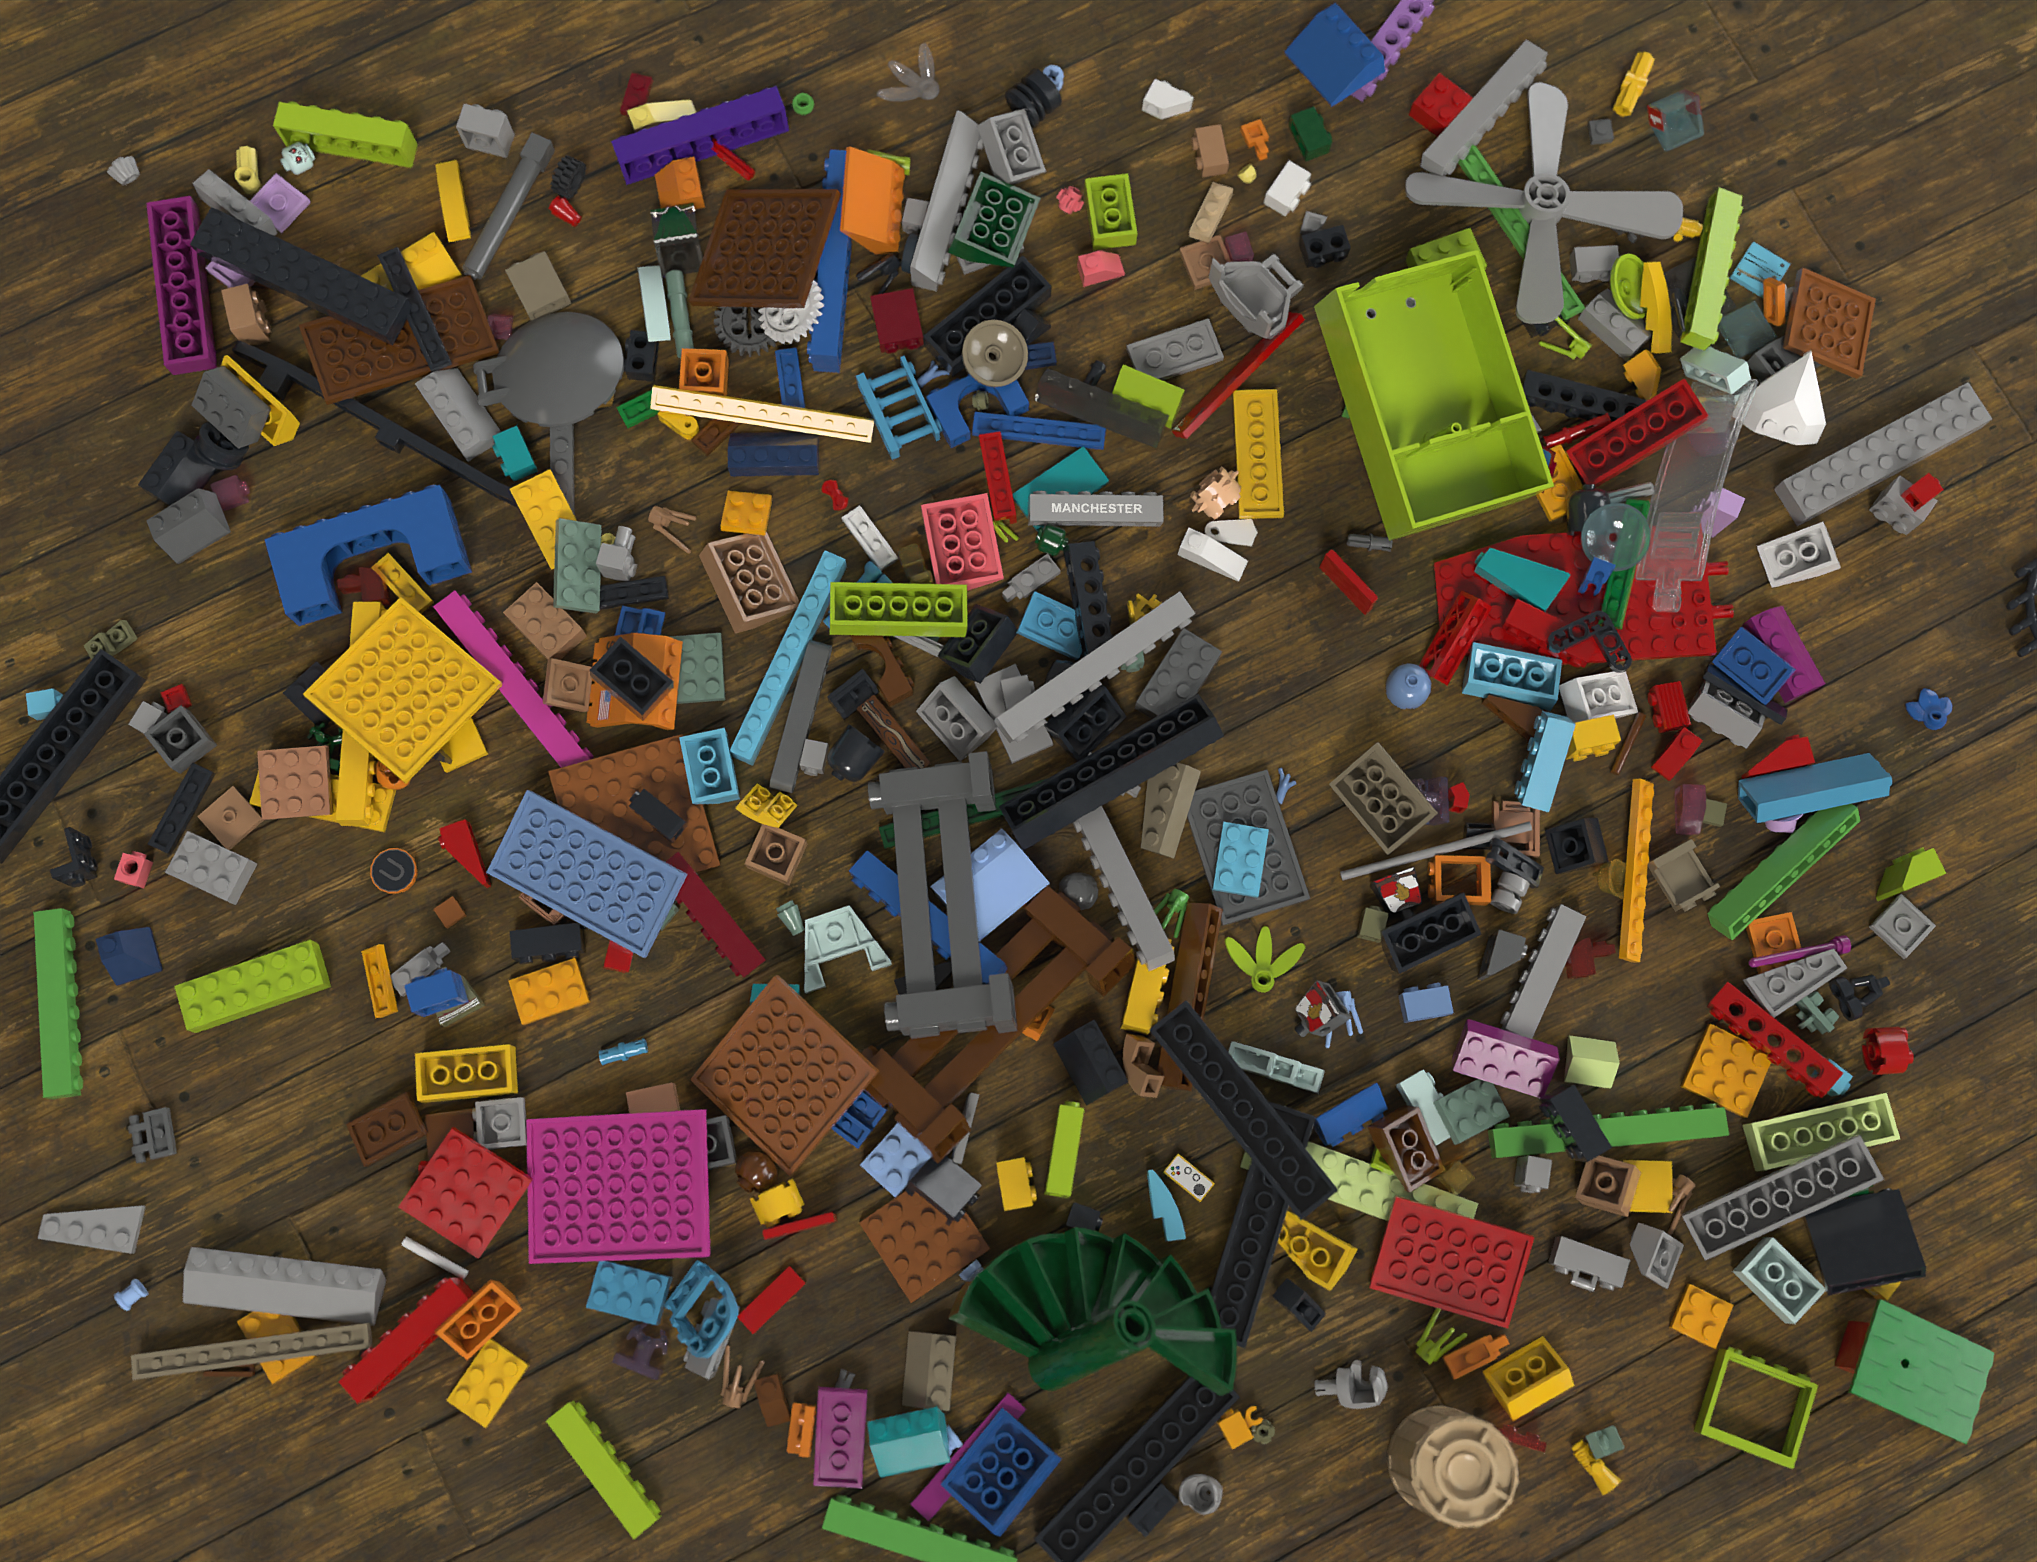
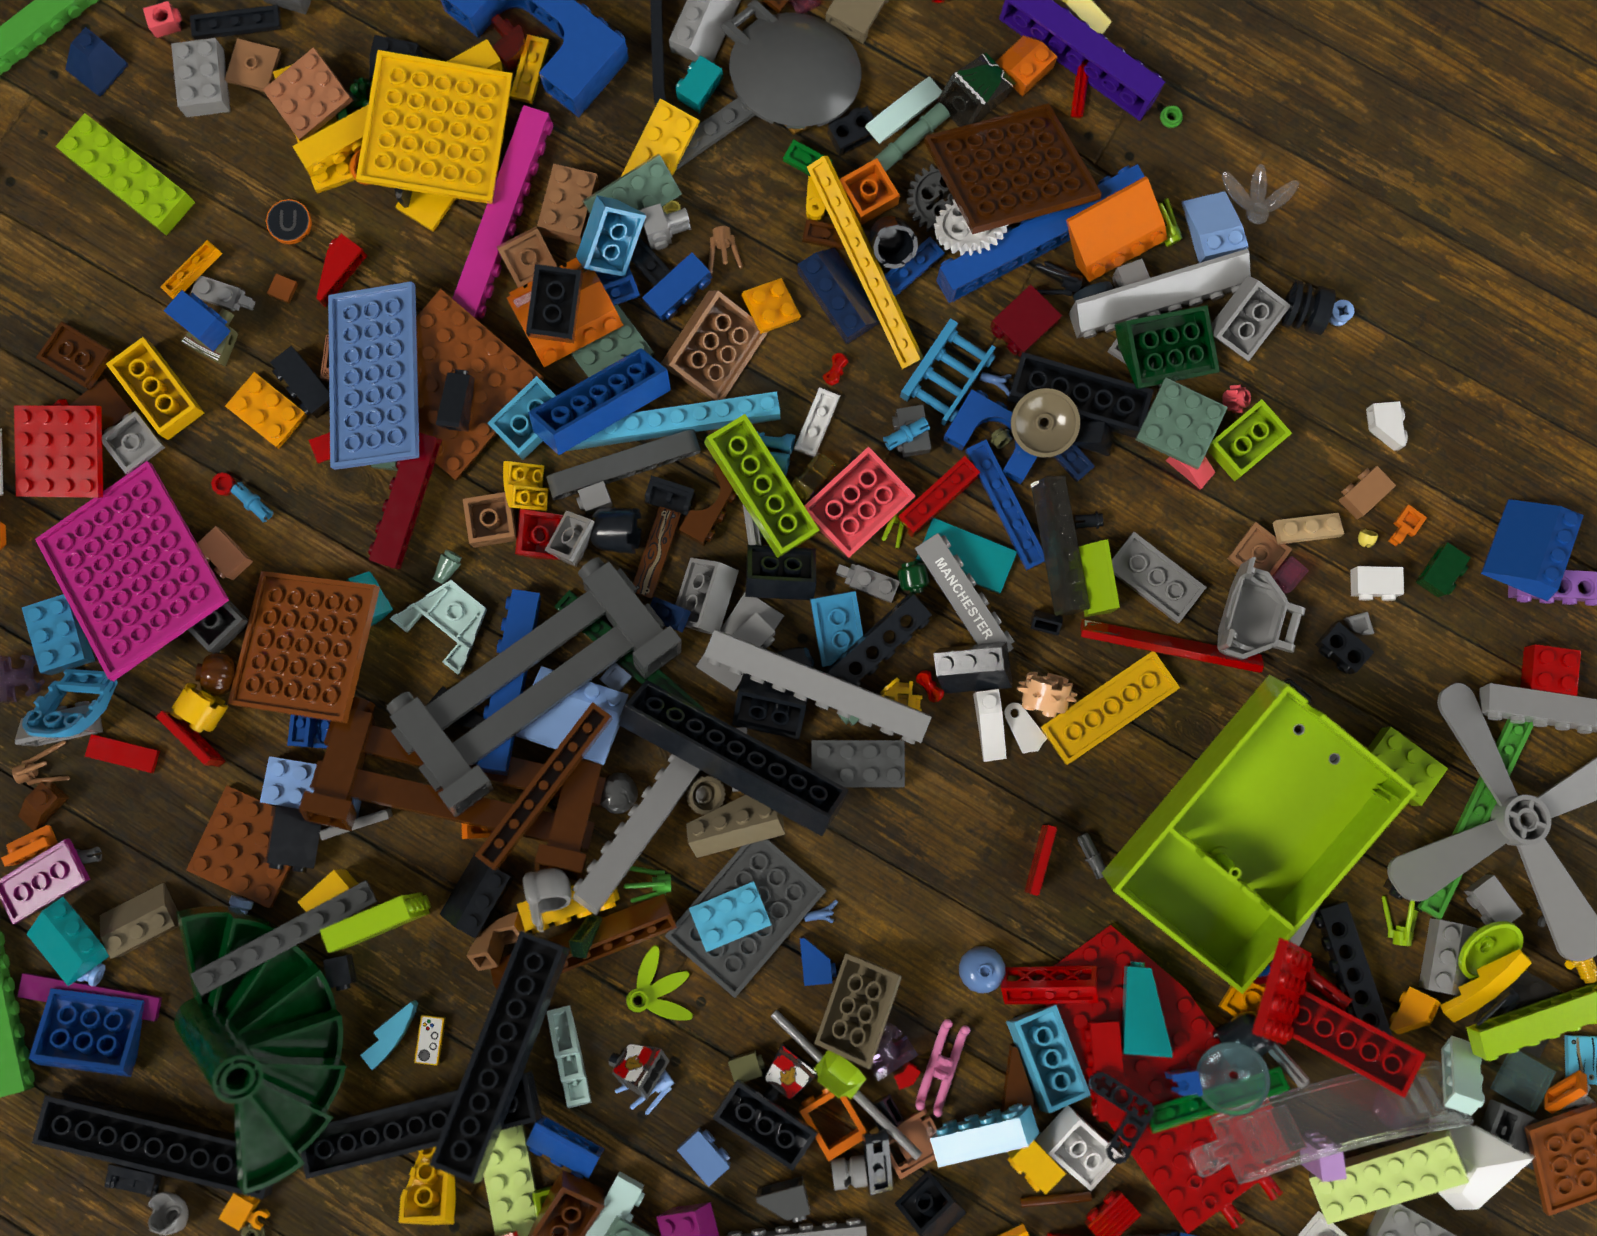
camera: 60 degrees right, 5 degrees up
black slope [1272,1278,1326,1332] -> none
none -> dark grey plate [190,880,378,996]
none -> red tile [211,473,236,496]
none -> reddish brown brick [475,702,613,871]
none -> red slope [515,509,563,560]
none -> light grey piece [523,868,572,932]
none -> blue brick [528,348,671,455]
none -> light grey slope [545,511,594,567]
none -> clear green piece [568,915,602,958]
none -> dark azure slope [576,195,646,277]
none -> sand blue plate [600,663,632,692]
none -> blue brick [642,253,712,322]
none -> dark blue plate [650,597,691,633]
none -> dark tan hat [686,776,726,815]
none -> blue slope [800,937,836,986]
none -> lime slope [813,1050,866,1099]
none -> black cylinder [869,216,918,269]
none -> dark azure pin [883,417,930,451]
none -> dark grey brick [892,405,931,458]
none -> bright pink piece [915,1019,970,1117]
none -> red piece [916,670,944,702]
none -> black slope [933,642,1013,693]
none -> black piece [1030,610,1063,635]
none -> sand green plate [1135,378,1228,469]
none -> light blue slope [1182,191,1248,263]
none -> red plate [1252,938,1313,1045]
none -> yellowish green brick [1309,1128,1469,1224]

